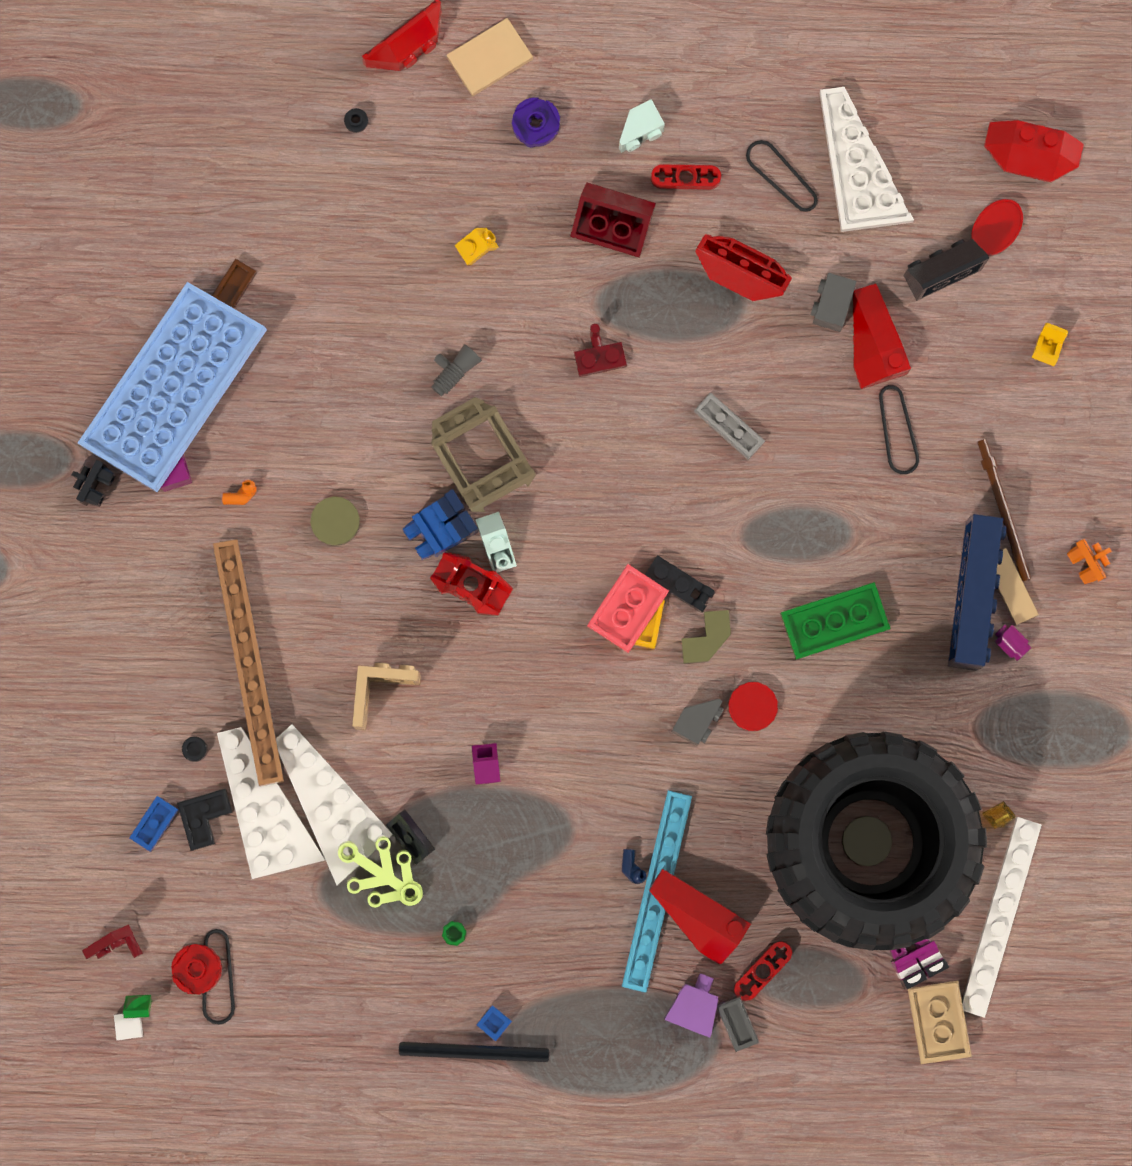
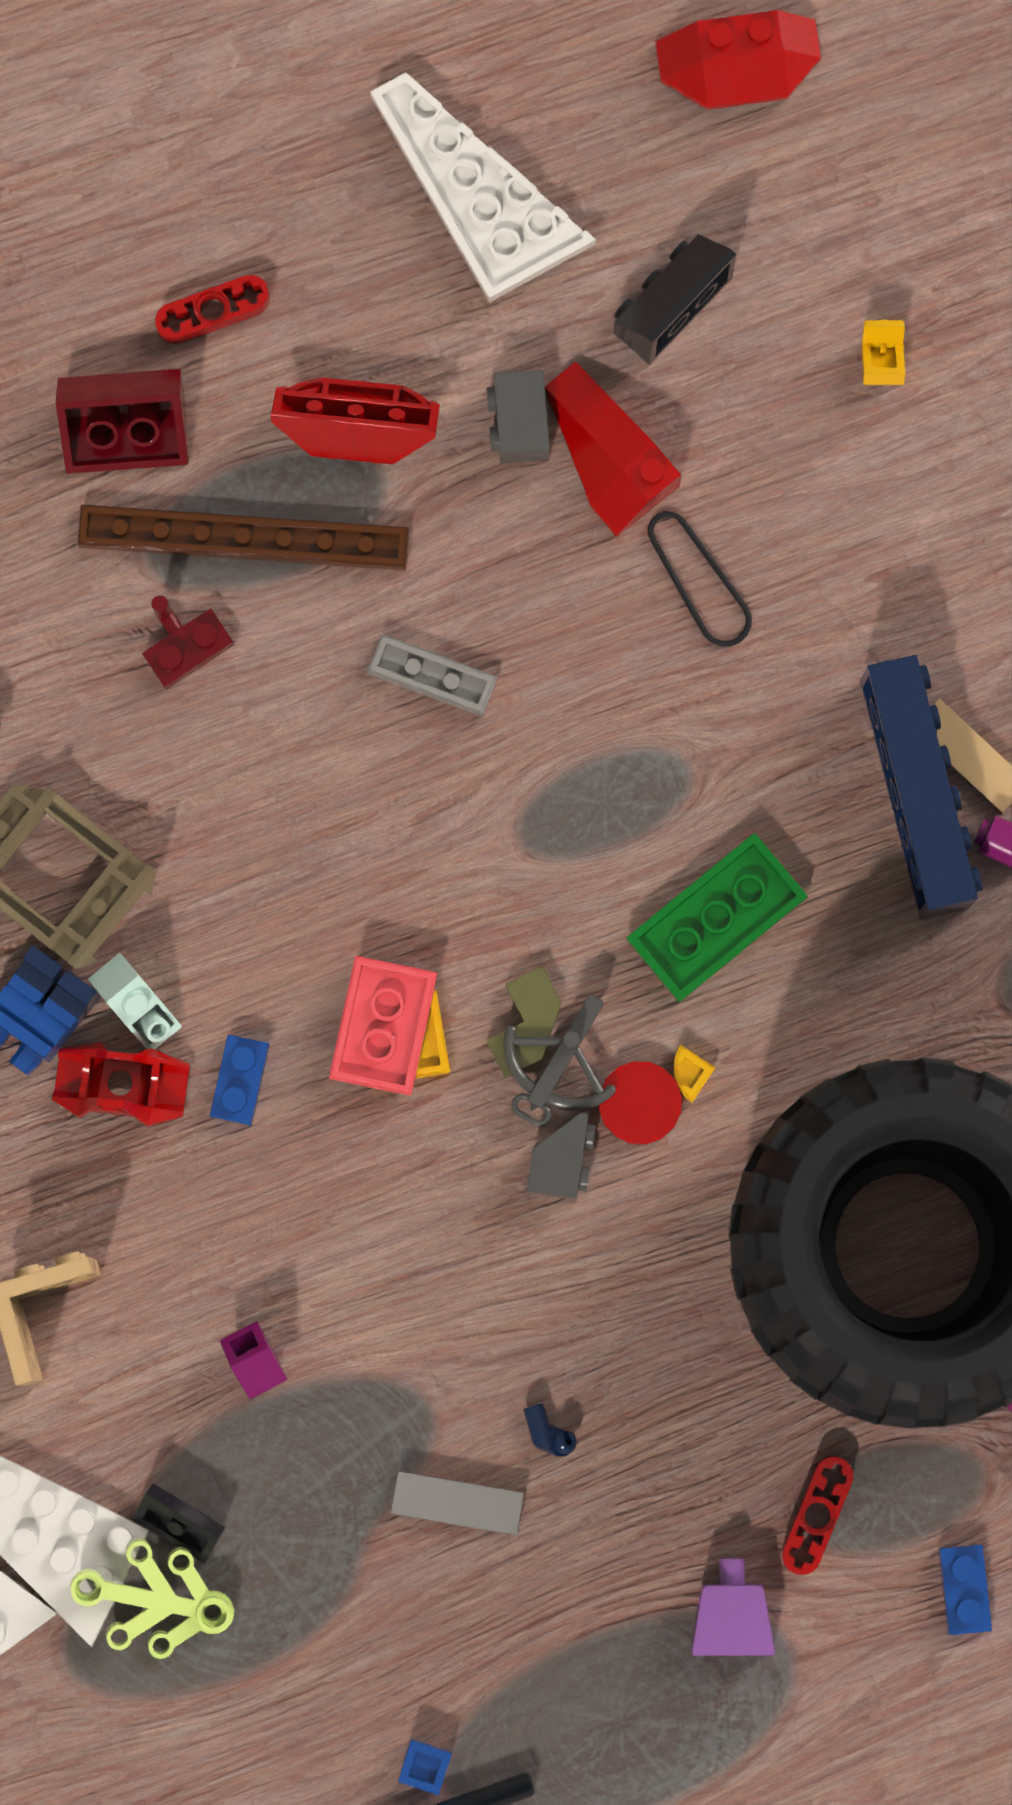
camera: 15 degrees left, 0 degrees up
green tile [442,921,467,946] -> none
light aqua slope [619,99,665,153] -> none
medium azure tile [621,790,692,993] -> none
black plate [645,555,716,613] -> none
red wedge [649,869,751,965] -> none
dark grey tile [717,995,759,1052] -> none
black piece [746,140,818,212] -> none
olive tile [842,816,892,866] -> none
red piece [971,199,1023,256] -> none
reddish brown bar [977,439,1031,582] -> none
none -> reddish brown tile [77,505,409,570]
none -> blue plate [210,1035,270,1126]
none -> light grey tile [391,1471,524,1535]
none -> dark grey piece [503,994,616,1127]
none -> yellow tile [673,1045,715,1103]
none -> blue plate [938,1544,992,1635]

